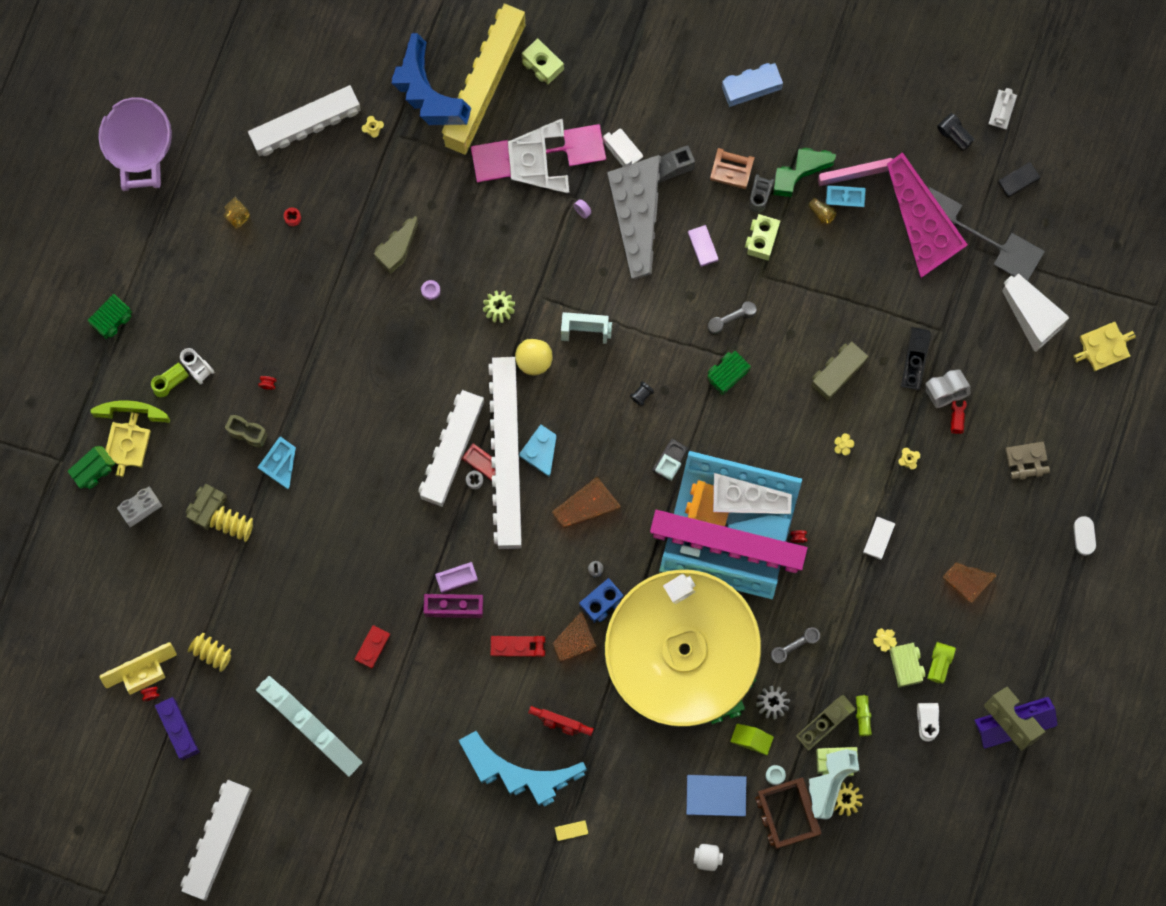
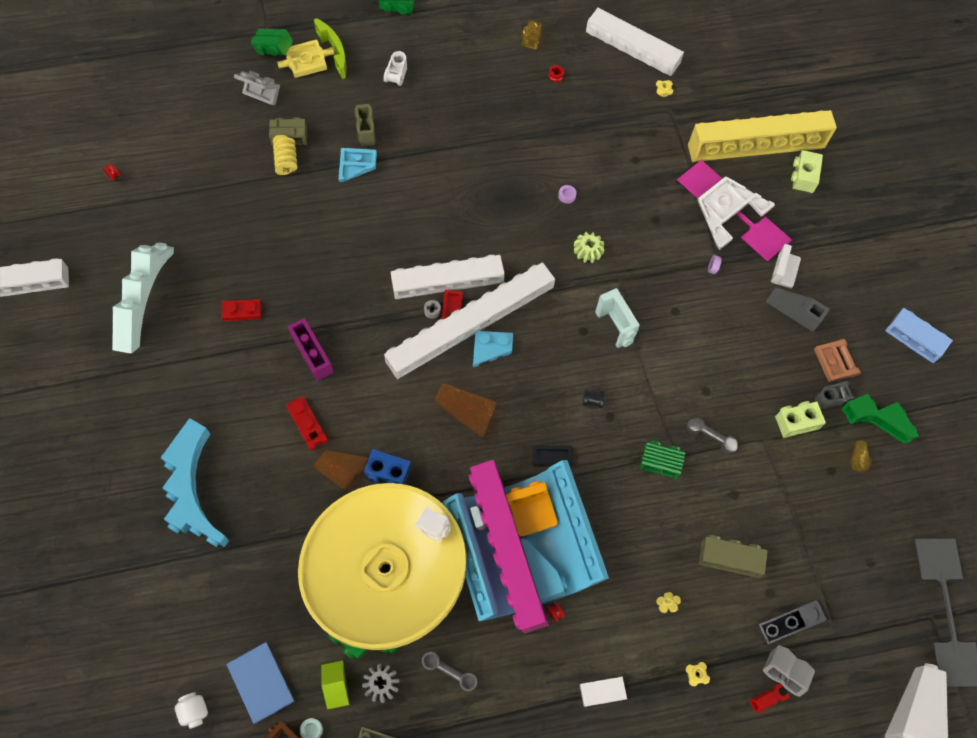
camera: 55 degrees right, 10 degrees down
light yellow bracket [99,642,177,695] -> none
lime piece [151,363,189,397] -> none
dark purple brick [155,697,200,761] -> none
light yellow piece [188,633,231,672] -> none
red bush [258,376,277,390] -> none
olive slope [374,216,418,275] -> none
blue arch [392,33,472,125] -> none
lavender tile [435,562,478,593] -> none
light yellow helmet [515,339,553,376] -> none
red plate [528,706,594,736] -> none
light yellow window [555,821,588,841] -> none
light grey hinge [588,561,604,577] -> none
light grey wing [607,155,661,280] -> none
light aqua tile [655,454,681,481] -> none
tile [688,225,719,267] -> none
white wing [713,473,792,514] -> none
bright pink tile [818,158,893,186] -> none
medium azure hinge [826,185,866,207] -> none
dark pink wing [887,153,968,278] -> none

